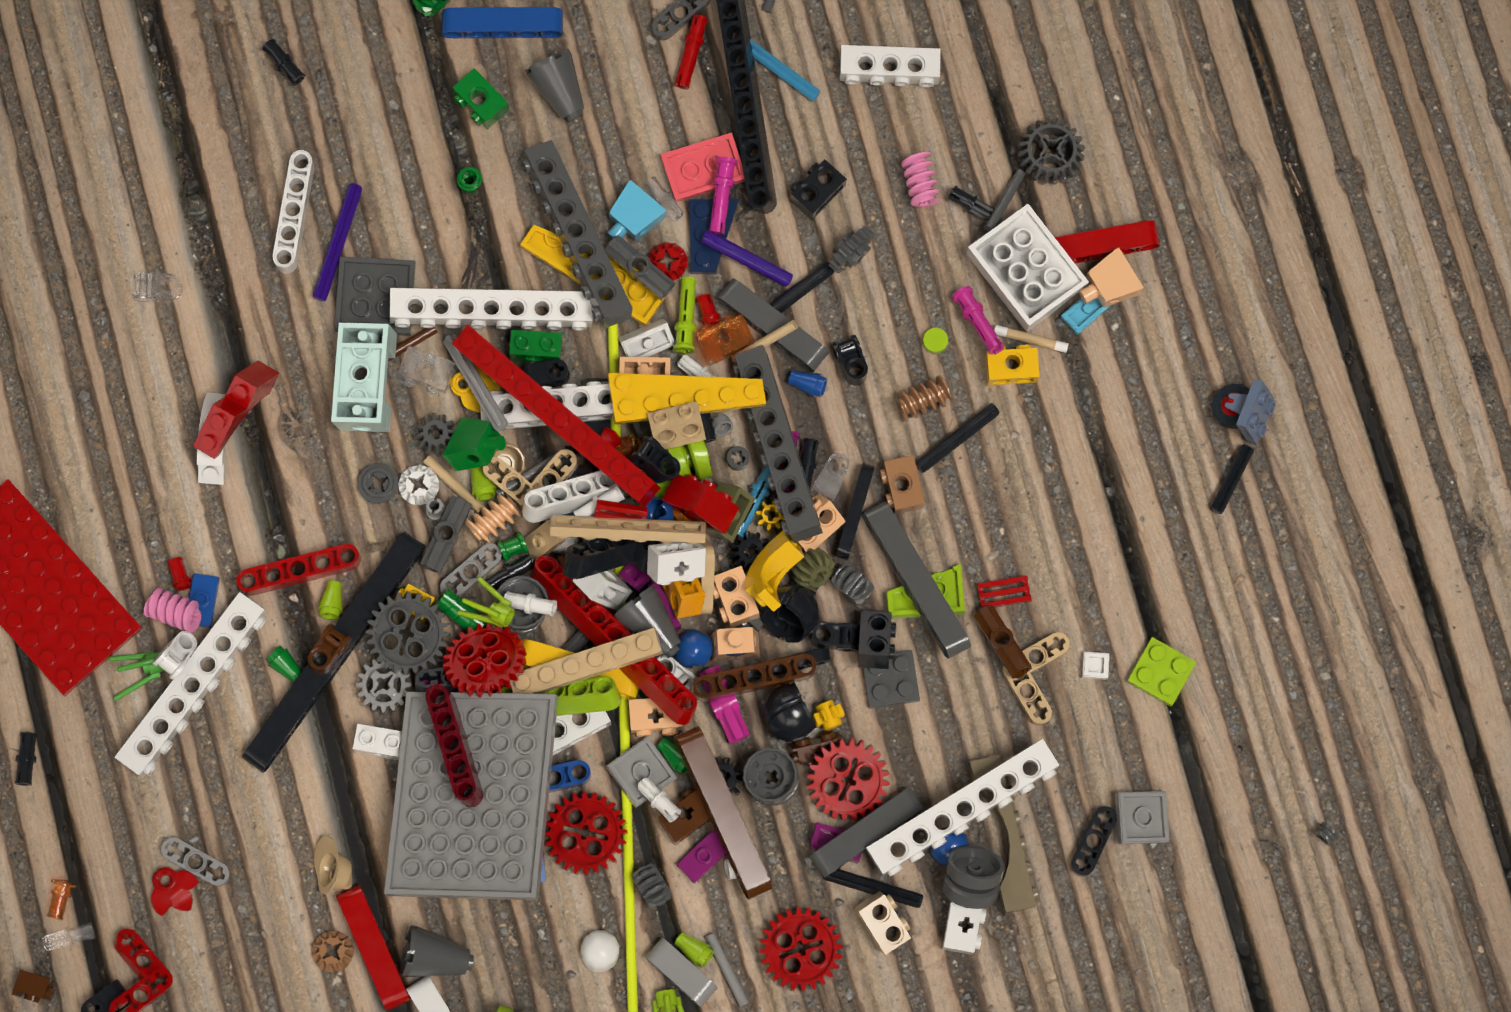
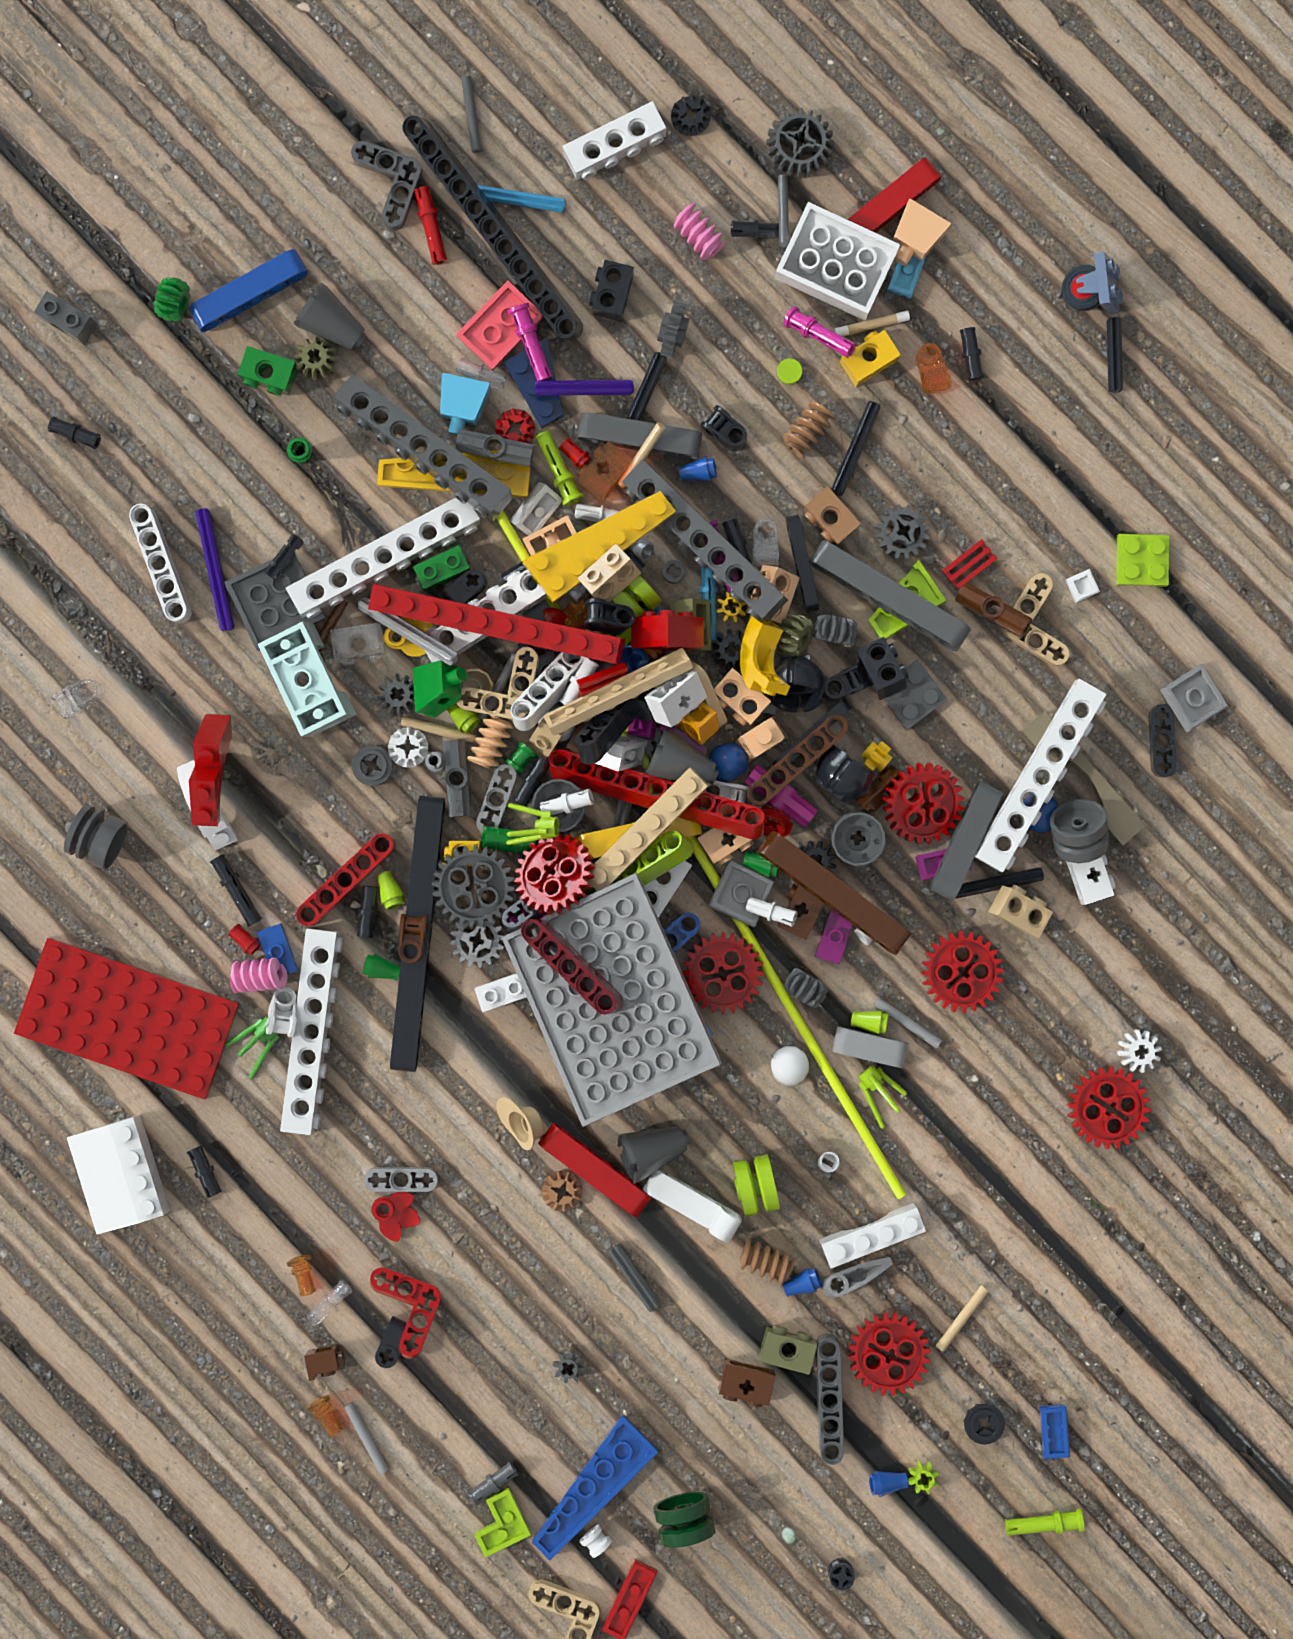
camera: 20 degrees left, 10 degrees up
none -> dark grey wheel [63,804,129,870]
none -> black pin [210,854,262,927]
none -> black axle [265,534,304,580]
none -> olive gear [294,337,338,381]
none -> black pin [357,886,379,938]
none -> black gear [671,95,711,136]
none -> red gear [753,805,793,837]
none -> dark grey gear [875,504,930,560]
none -> clear orange piece [916,343,952,395]
none -> black pin [959,327,984,381]

